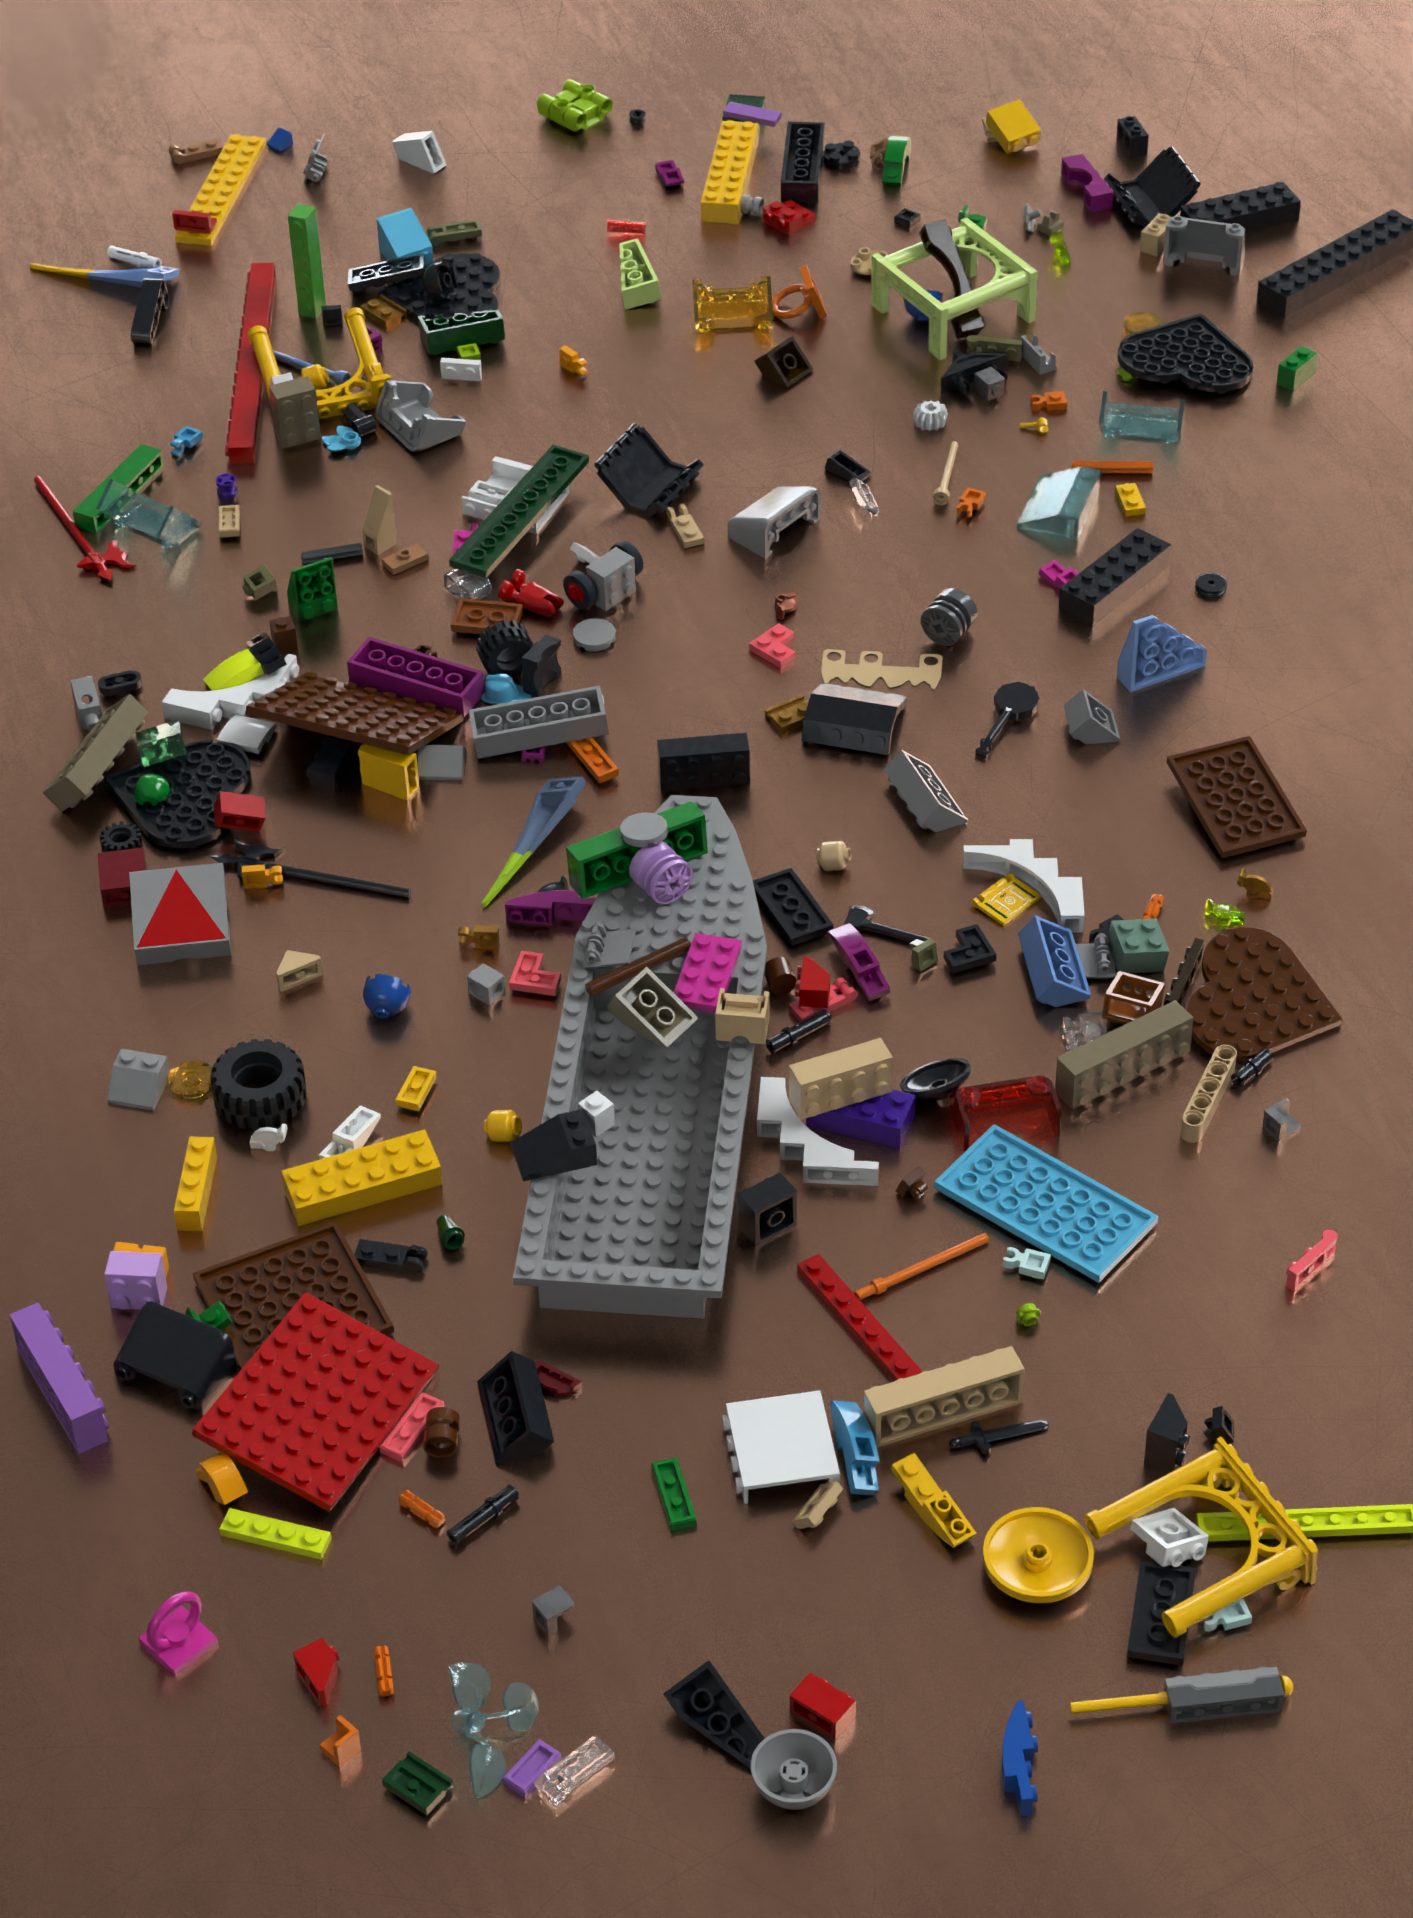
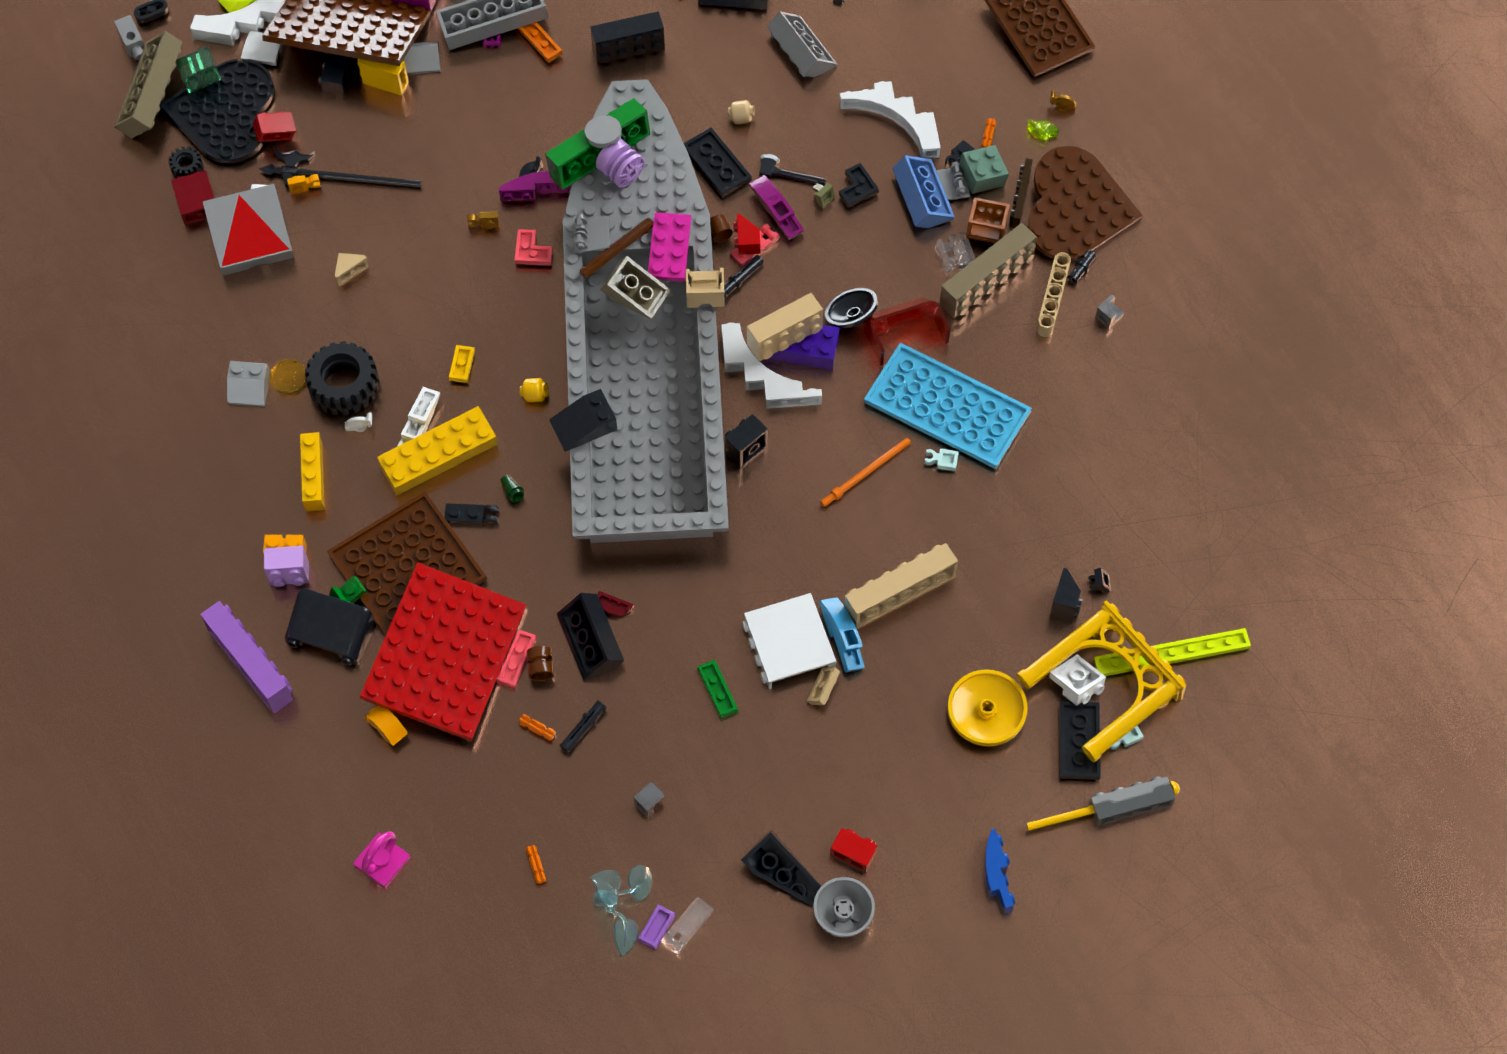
camera: 10 degrees left, 20 degrees up
green hair [134,774,170,806] -> none
neon yellow plate [219,1508,332,1560] -> none
red slope [293,1637,340,1708] -> none
orange panel [320,1715,361,1768] -> none
blue cylinder [363,974,412,1018] -> none
dark green plate [382,1751,454,1815] -> none
light grey brick [467,963,505,1005] -> none
sand blue plate [482,776,586,908] -> none
white brick [578,1091,615,1137] -> none
red plate [797,1253,923,1381] -> none
yellow slope [891,1453,977,1548] -> none
reddish brown tile [895,1166,928,1200] -> none
black sword [950,1419,1049,1454] -> none
yellow piece [971,872,1041,926] -> none
lime plate [1016,1303,1041,1327] -> none
coral plate [1286,1229,1338,1292] -> none

